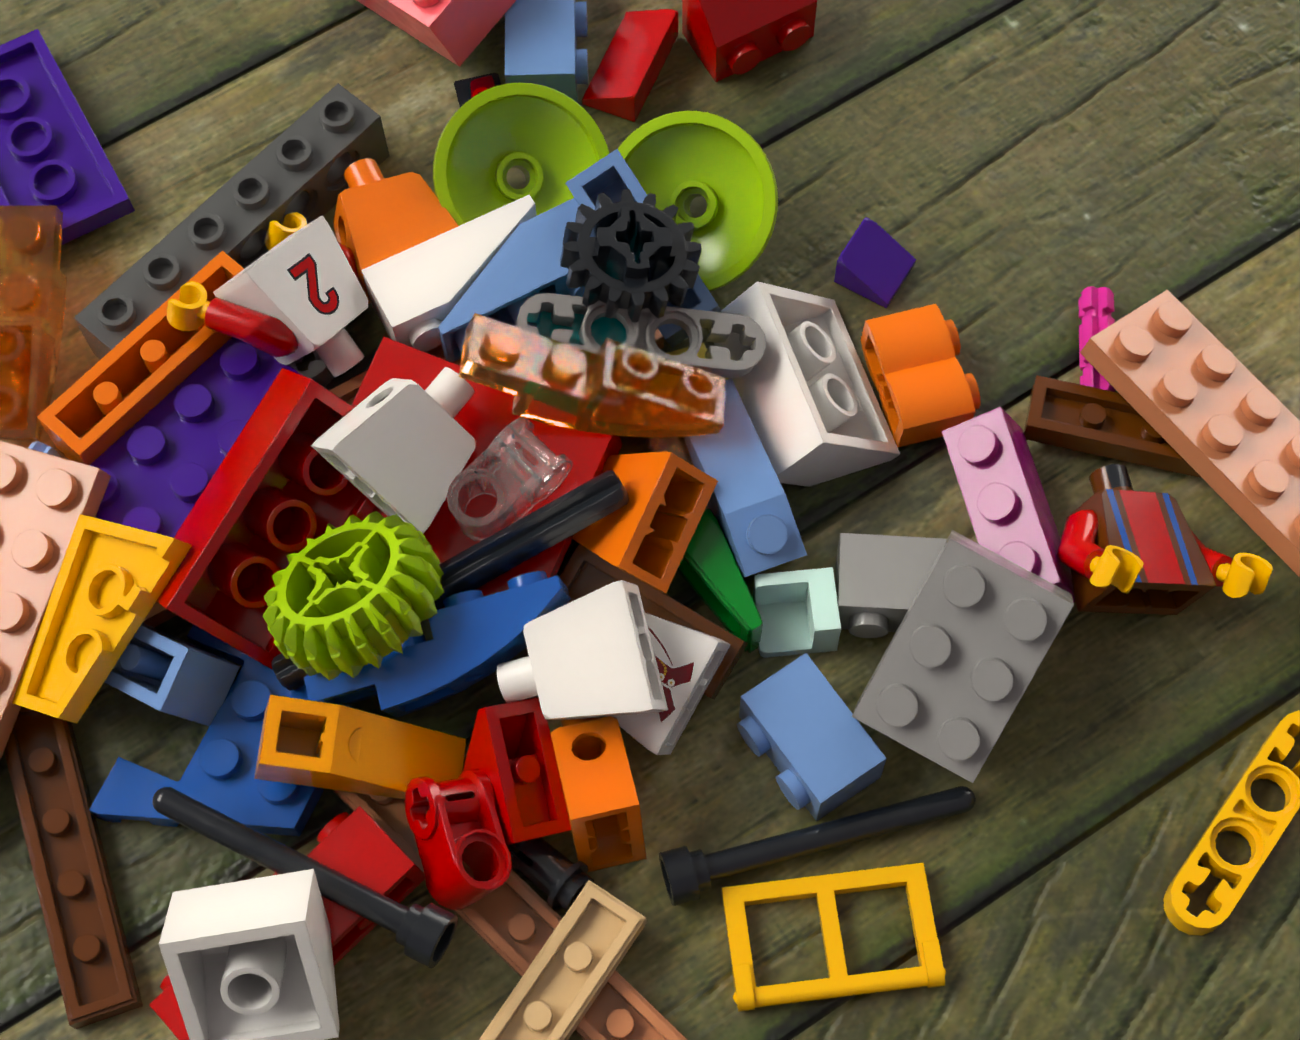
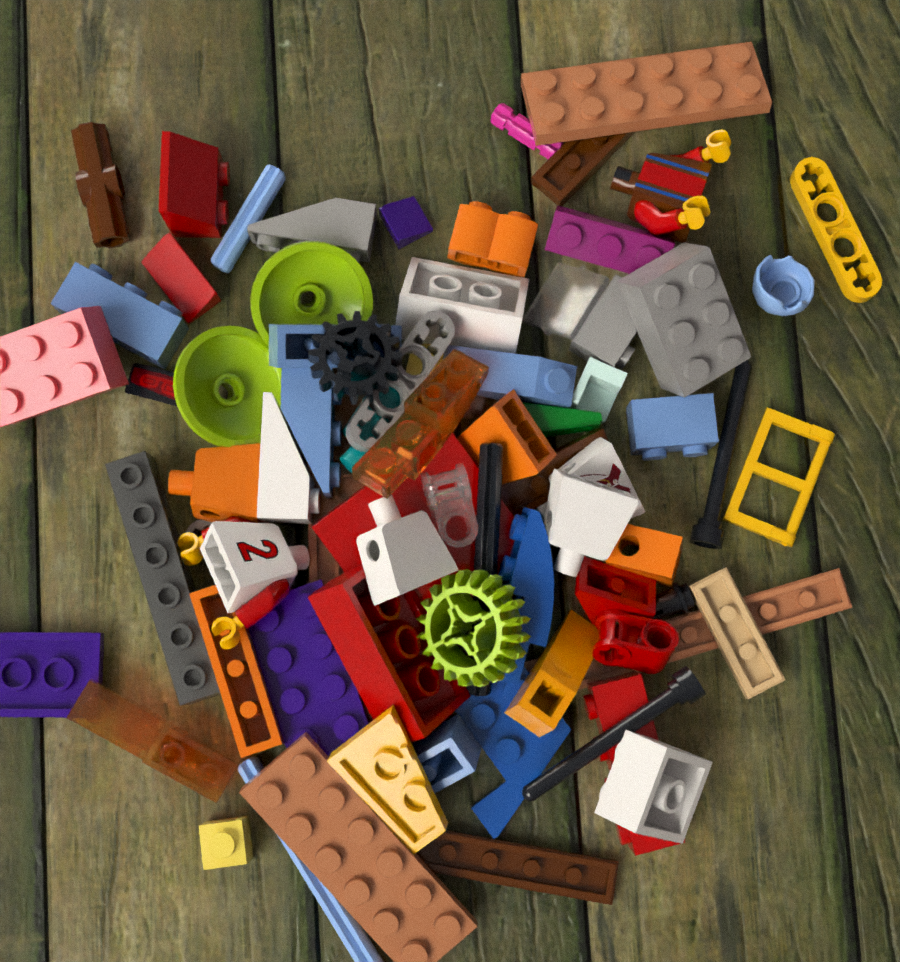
camera: 65 degrees left, 15 degrees up
none -> light blue axle [210,164,286,273]
none -> light grey slope [247,198,378,263]
none -> clear piece [522,262,610,340]
none -> light blue hair [752,255,815,316]

